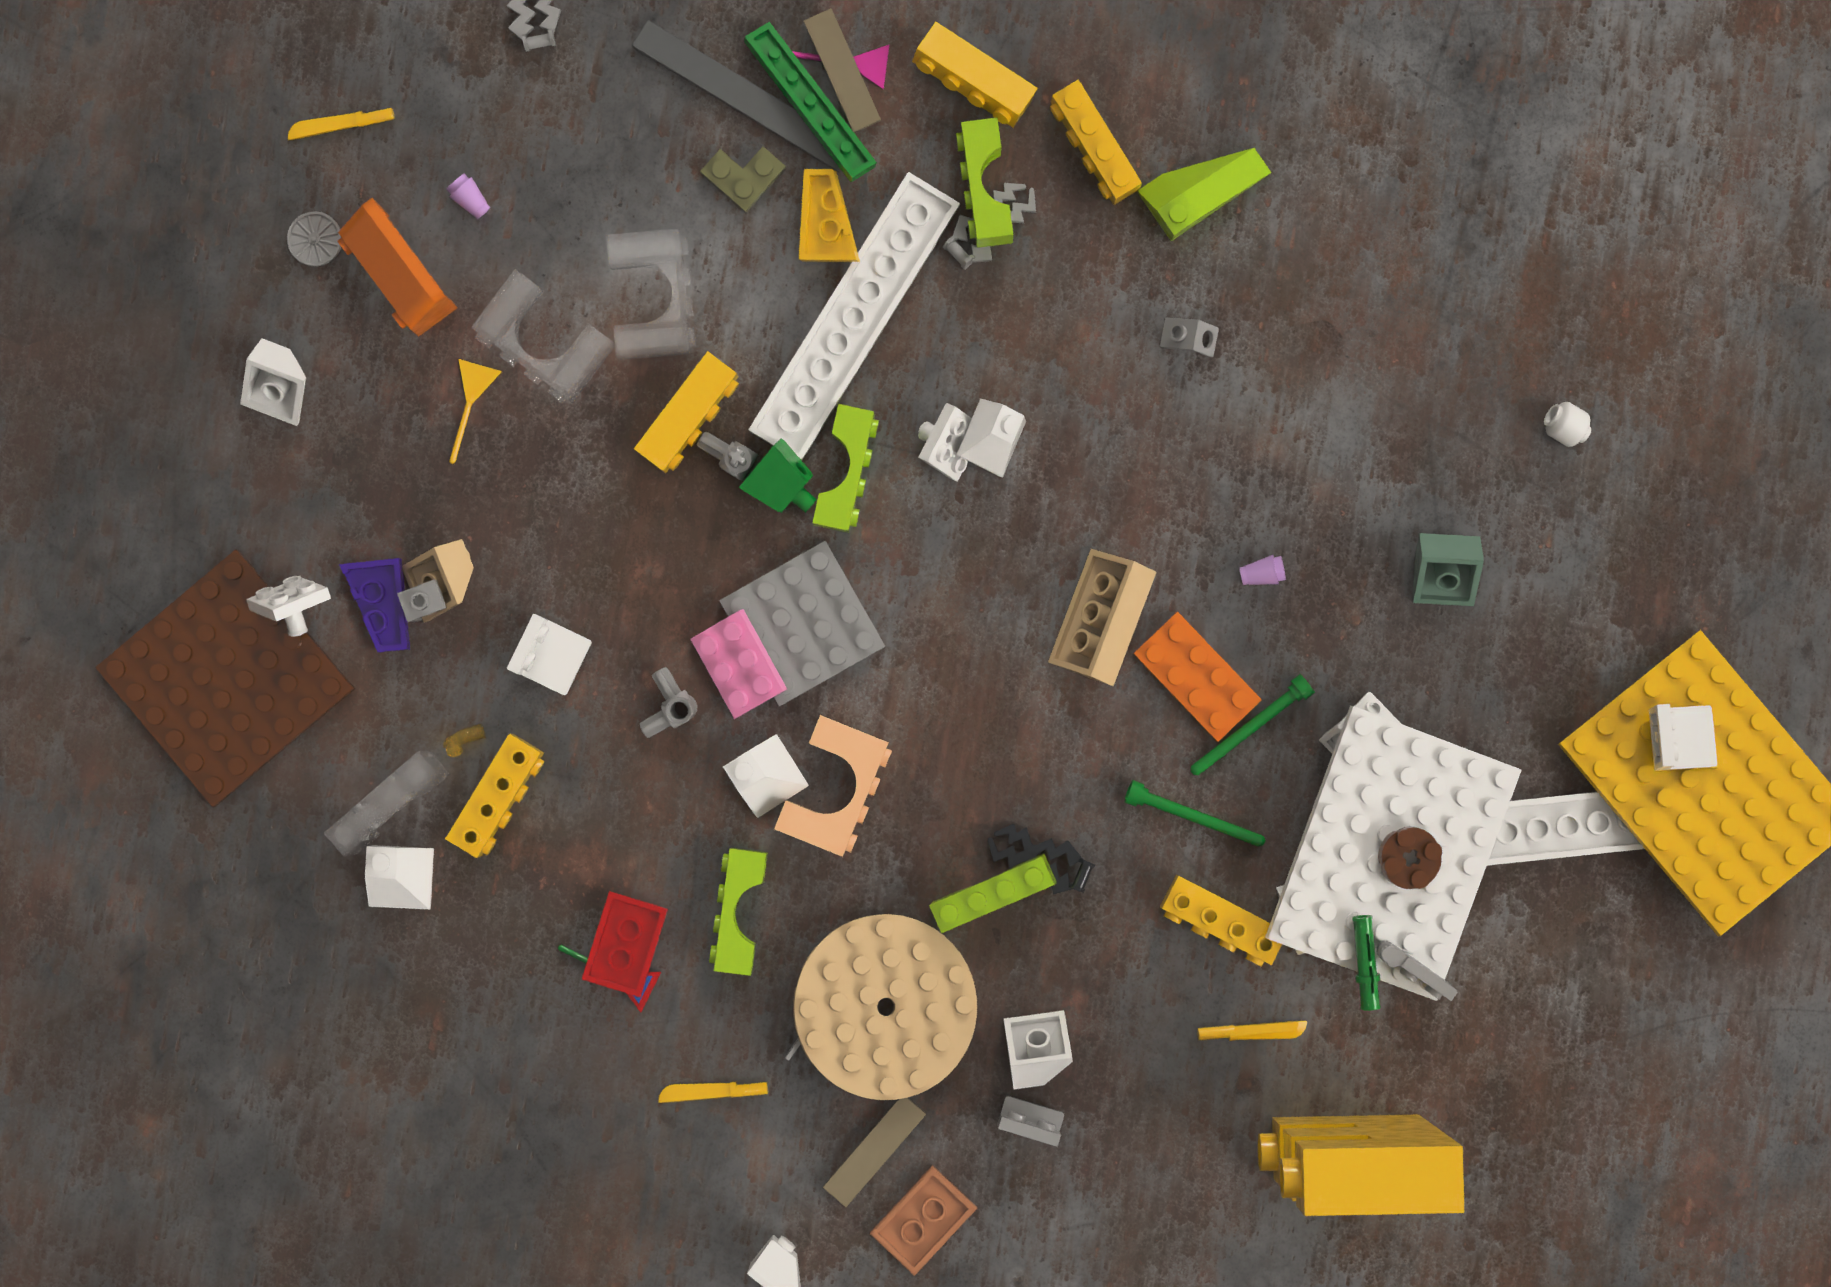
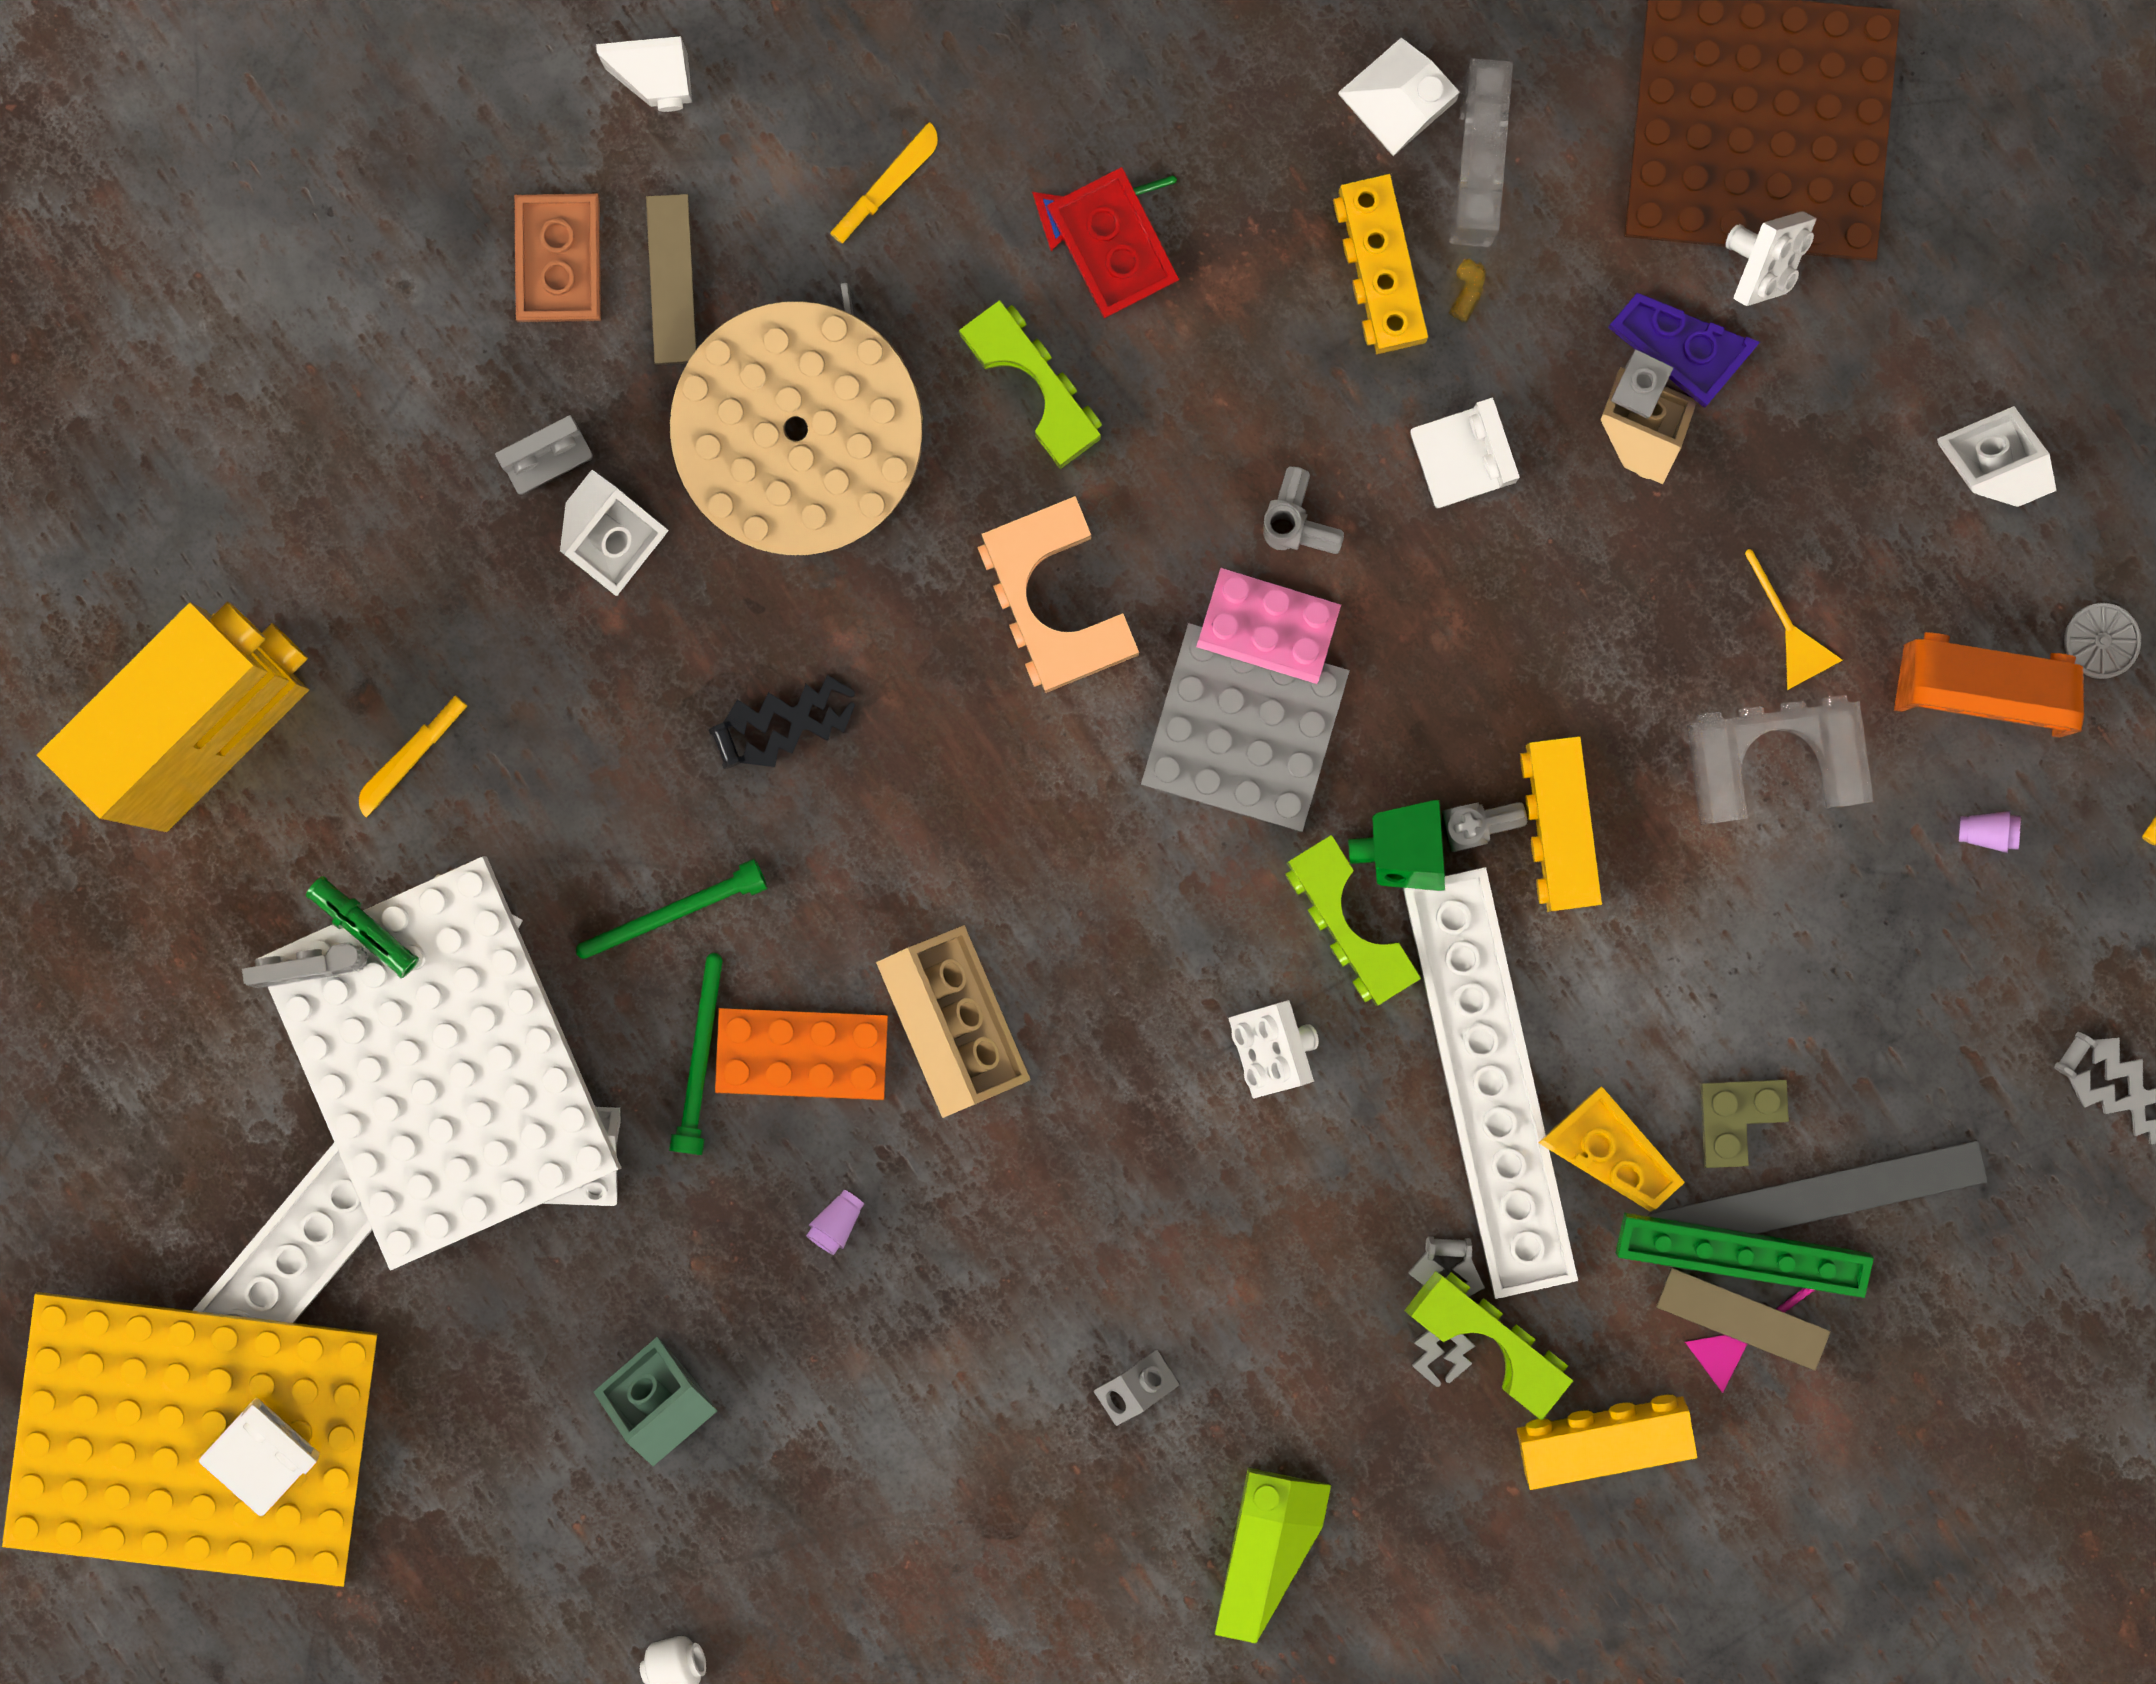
camera: 135 degrees right, 0 degrees up
clear arch [606,229,696,360] -> none
white slope [723,734,809,818] -> none
lime arch [929,854,1056,933] -> none
white slope [957,398,1026,478] -> none
yellow brick [1050,79,1142,205] -> none
yellow brick [1160,875,1282,967] -> none
reddish brown plate [1378,826,1443,889] -> none

